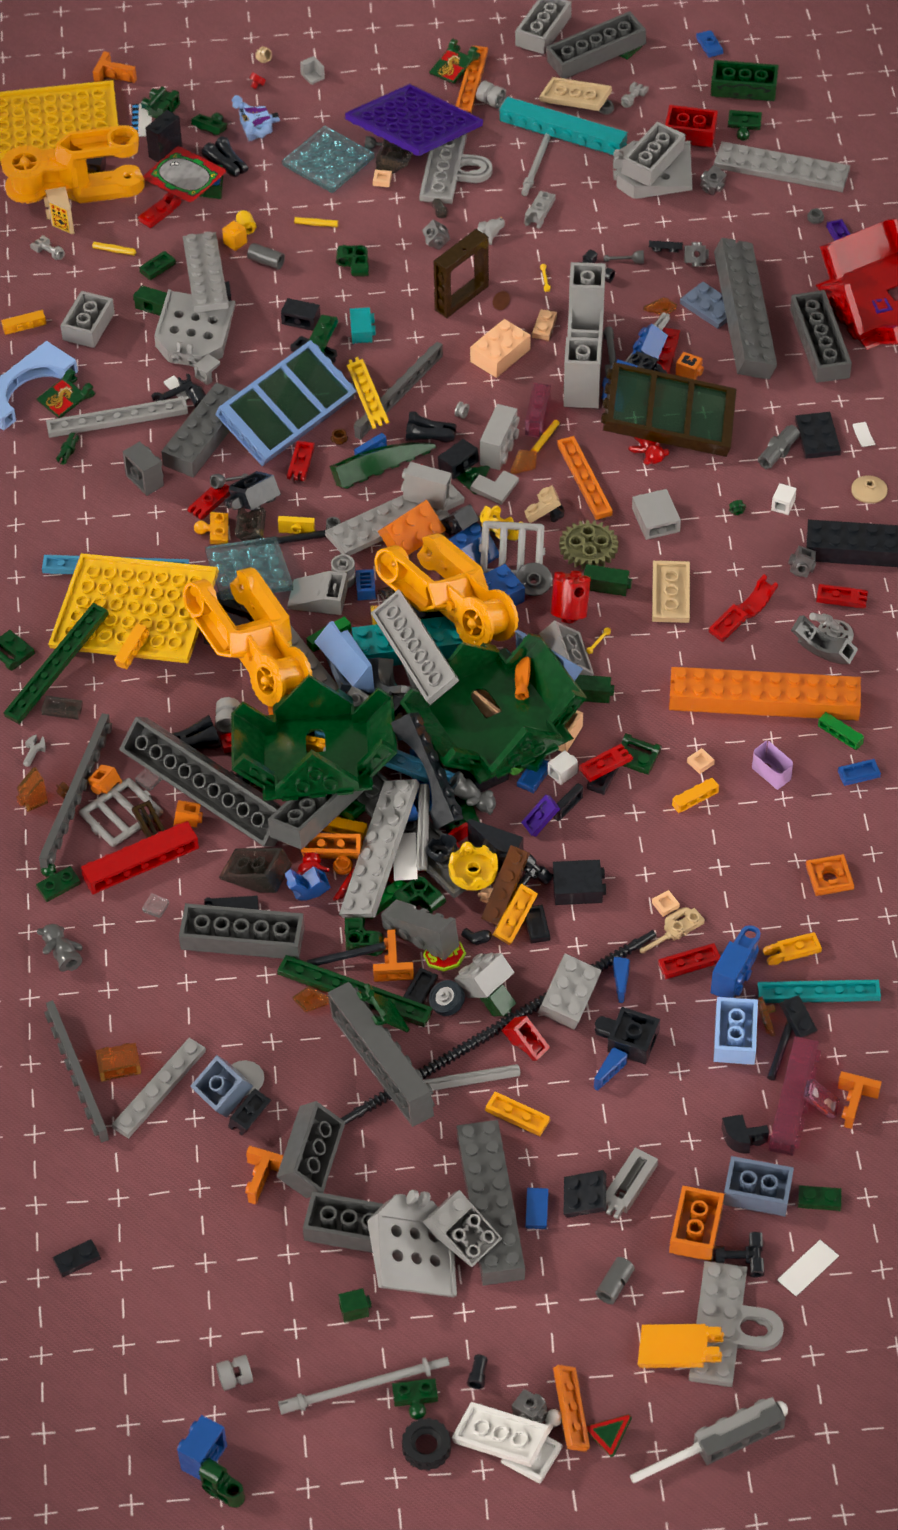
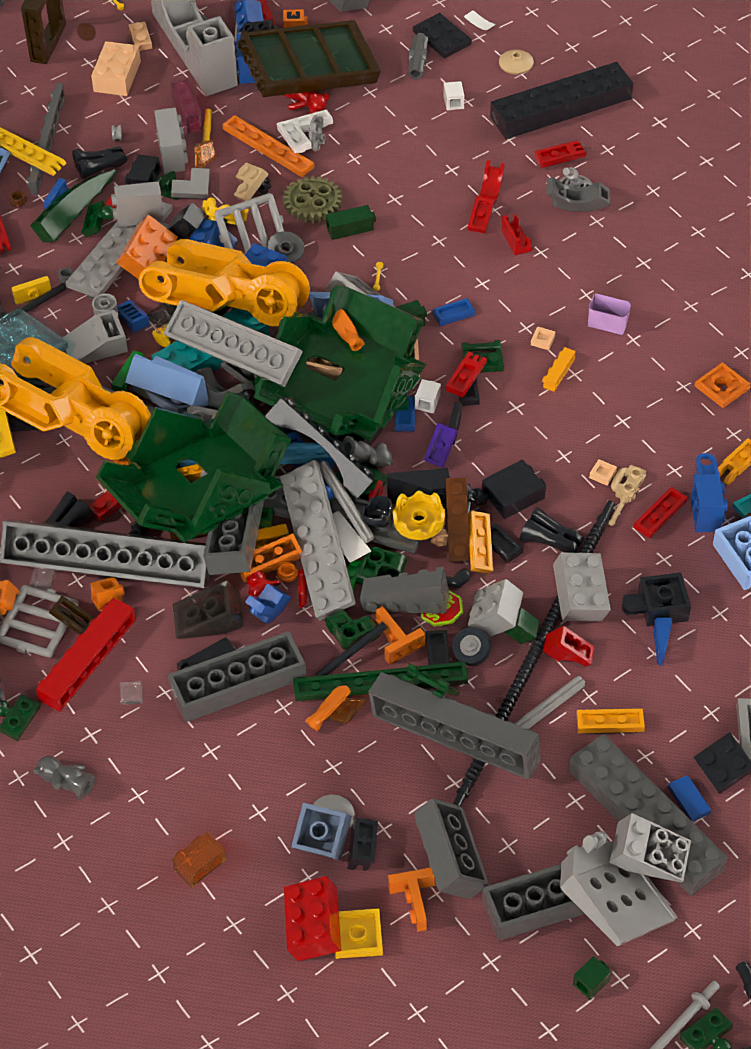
camera: 30 degrees left, 0 degrees up
dark grey plate [44,1000,109,1143] -> none
light grey plate [112,1038,206,1139] -> none
light grey wheel [215,697,240,733] -> none
red cylinder [551,571,590,624] -> none
blue slope [613,957,630,1003] -> none
light grey brick [632,489,681,540] -> none
tan plate [652,561,690,623] -> none
orange piece [669,667,861,721] -> none
dark green plate [729,500,746,516] -> none
flat silver brick [788,545,816,578] -> none
green piece [818,712,864,750] -> none
blue plate [838,759,881,786] -> none
none -> dark green plate [81,200,113,237]
none -> white plate [277,110,333,153]
none -> red brick [284,876,342,961]
none -> orange piece [305,686,351,732]
none -> light grey dish [309,115,326,152]
none -> yellow plate [335,909,383,959]
none -> blue tile [433,298,475,326]
none -> red hinge [501,214,532,256]
none -> black piece [519,507,584,553]

